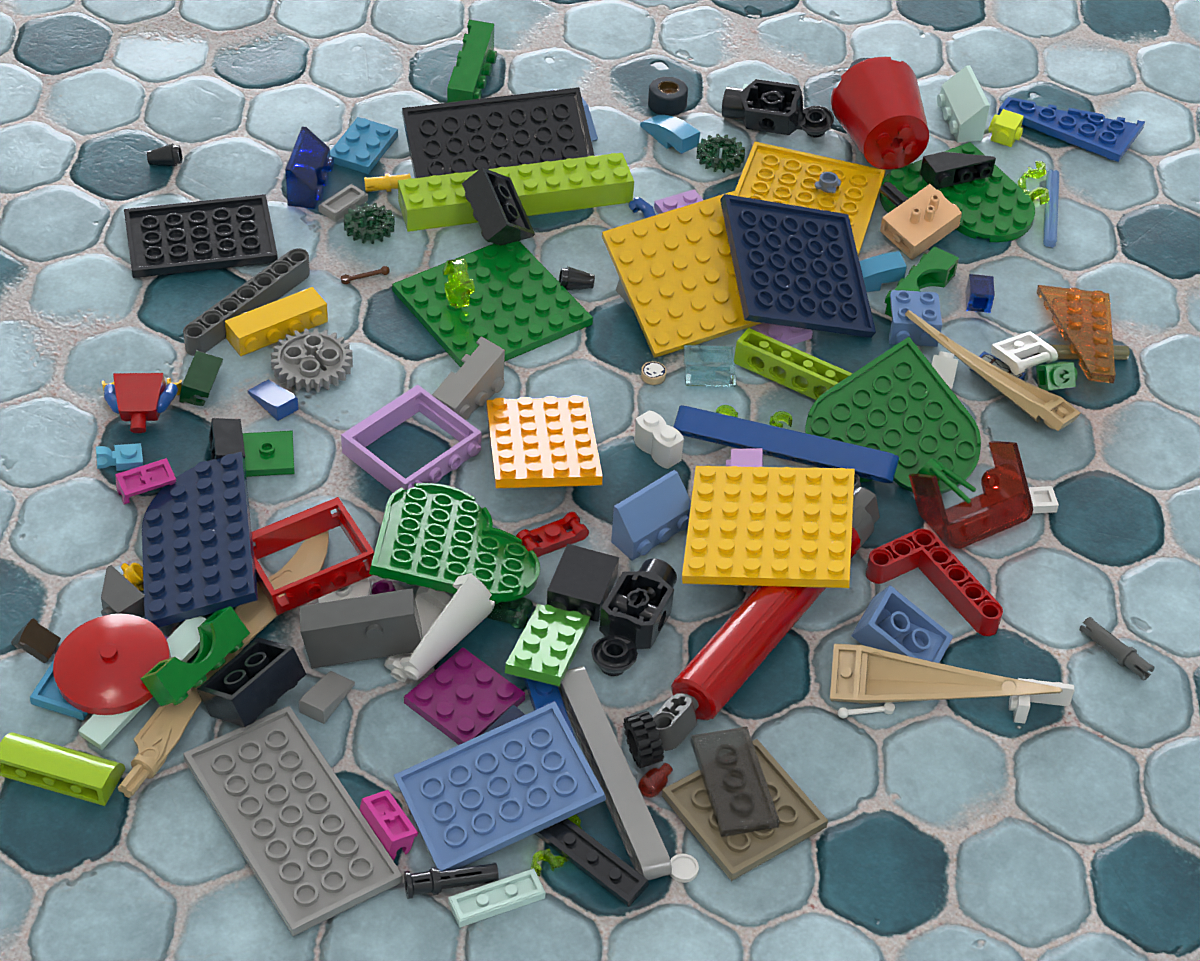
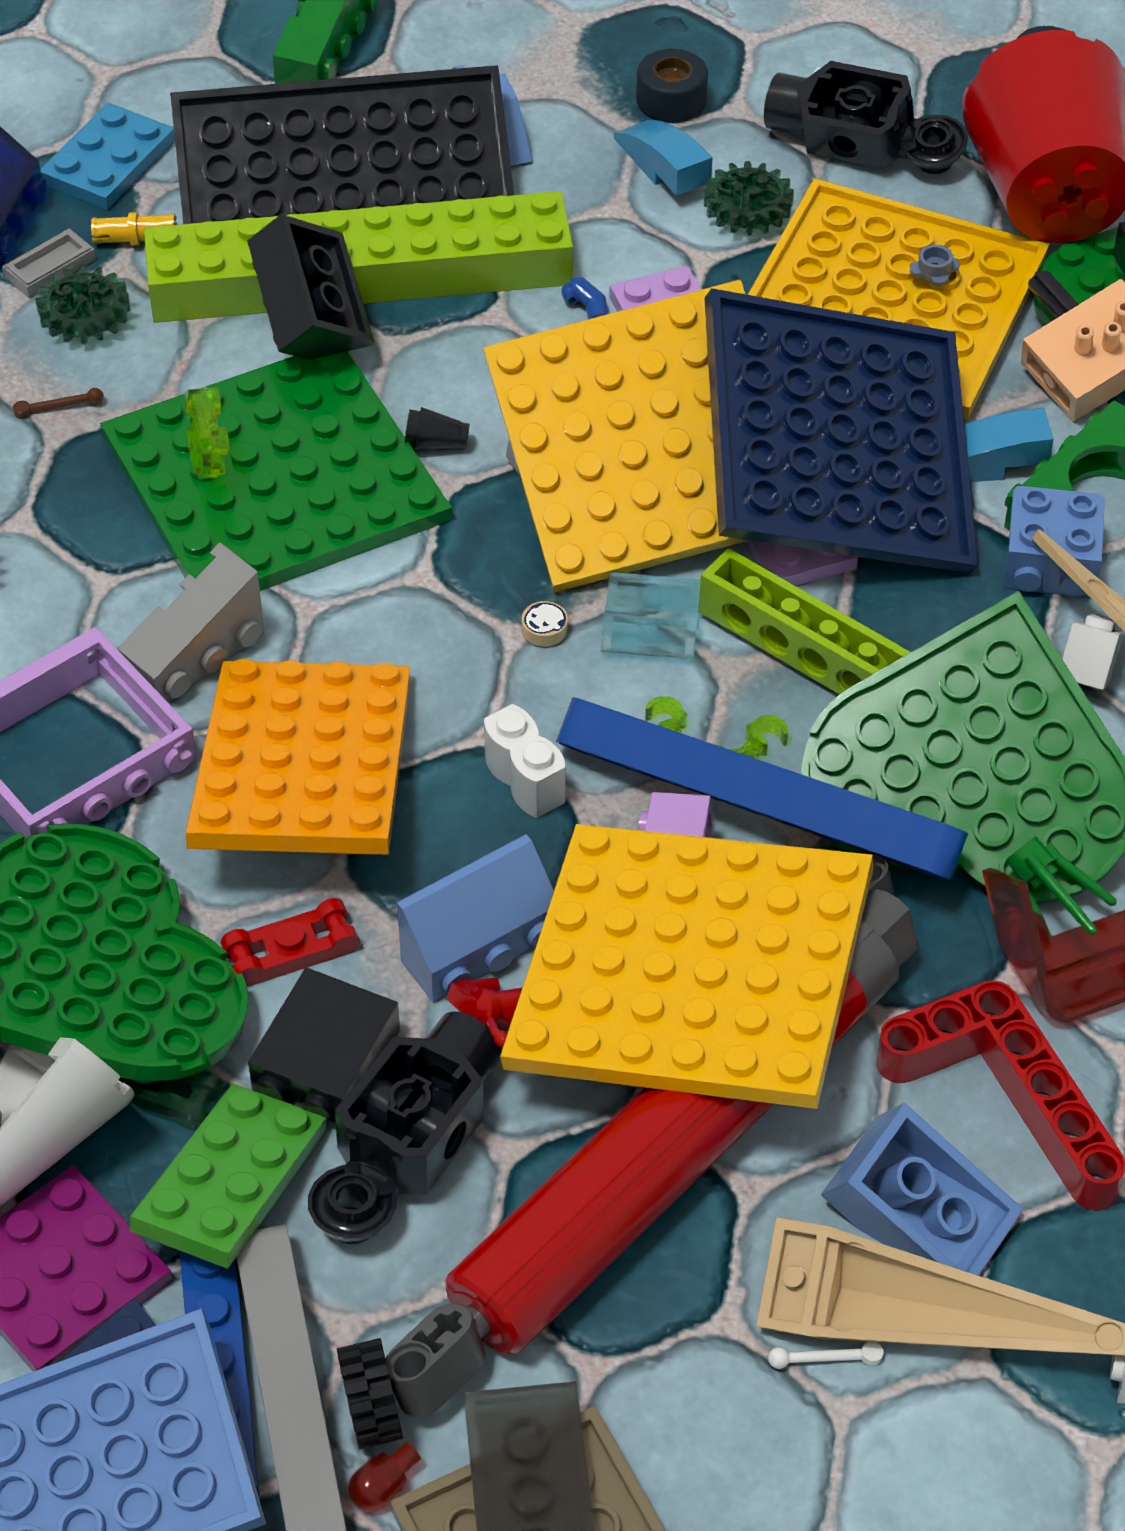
camera: 10 degrees right, 5 degrees up
none -> red piece [447,978,523,1048]

